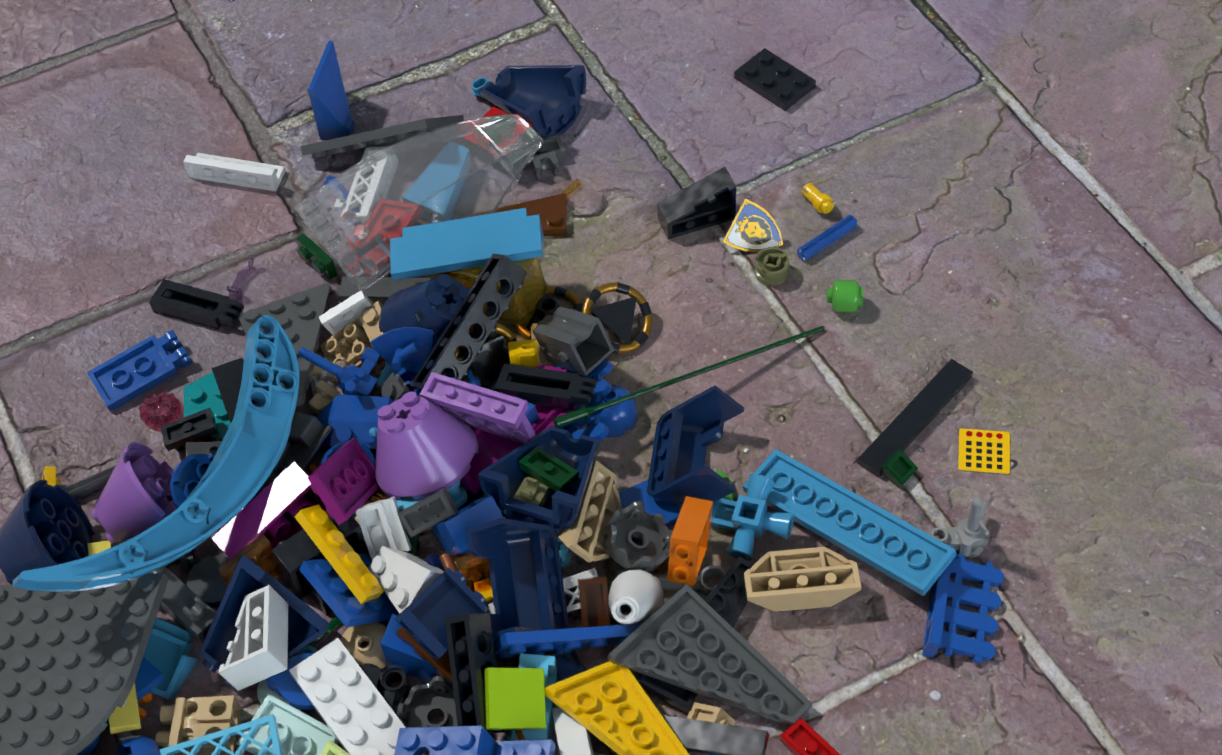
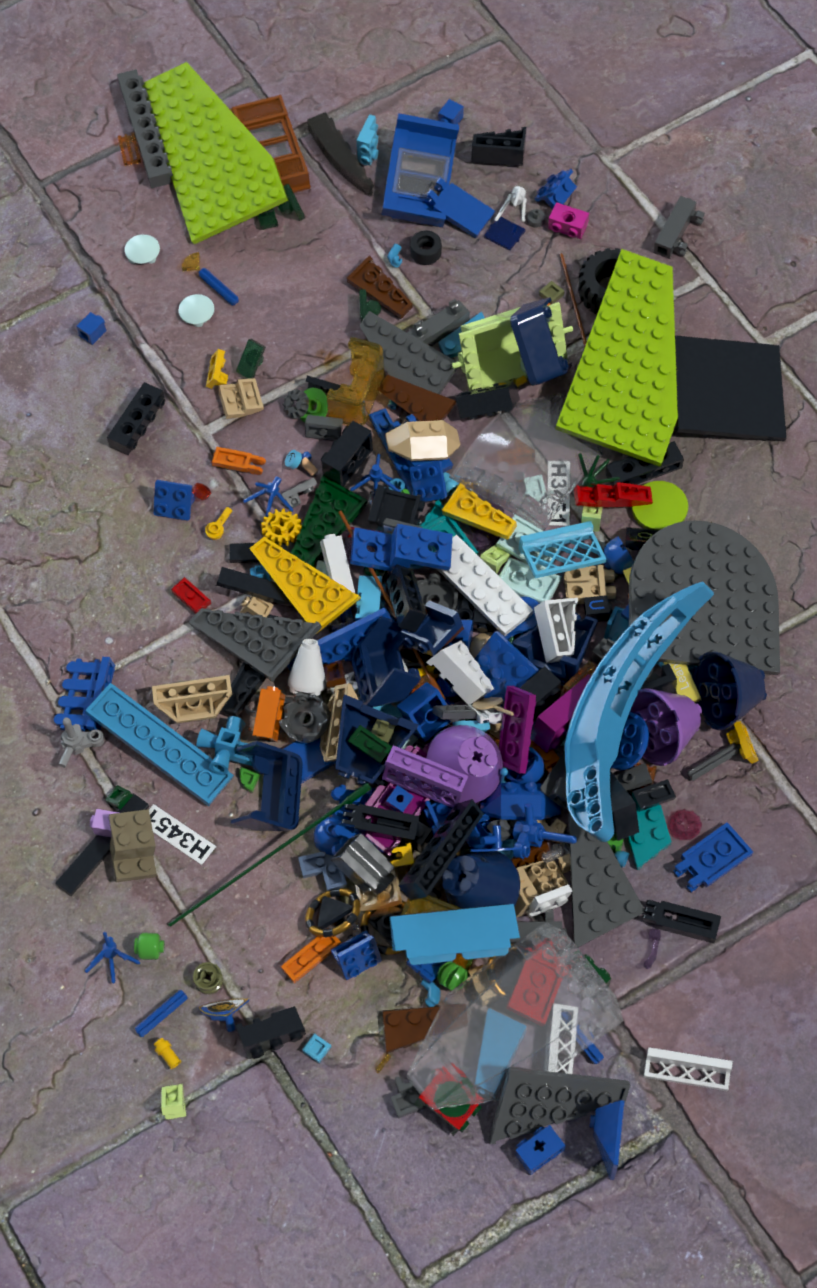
camera: 175 degrees right, 10 degrees up
yellow plate [295,504,385,604] -> none
dark azure plate [471,77,491,98] -> none
dark blue cone [480,65,586,137] -> none
lime tile [484,668,546,730] -> none
black plate [734,48,816,111] -> none
yellow sticker [958,428,1010,474] -> none
none -> blue plant [85,932,140,984]
none -> lavender brick [90,809,119,837]
none -> dark tan bracket [108,809,157,882]
none -> white sticker [149,804,216,865]
none -> yellowish green slope [161,1084,186,1119]
none -> orange plate [281,928,341,984]
none -> sand blue plate [298,852,347,891]
none -> medium azure tile [302,1033,331,1063]
none -> blue bracket [331,930,382,980]
none -> tan piece [472,697,514,716]
none -> blue brick [515,1125,565,1176]
none -> black brick [583,595,613,622]

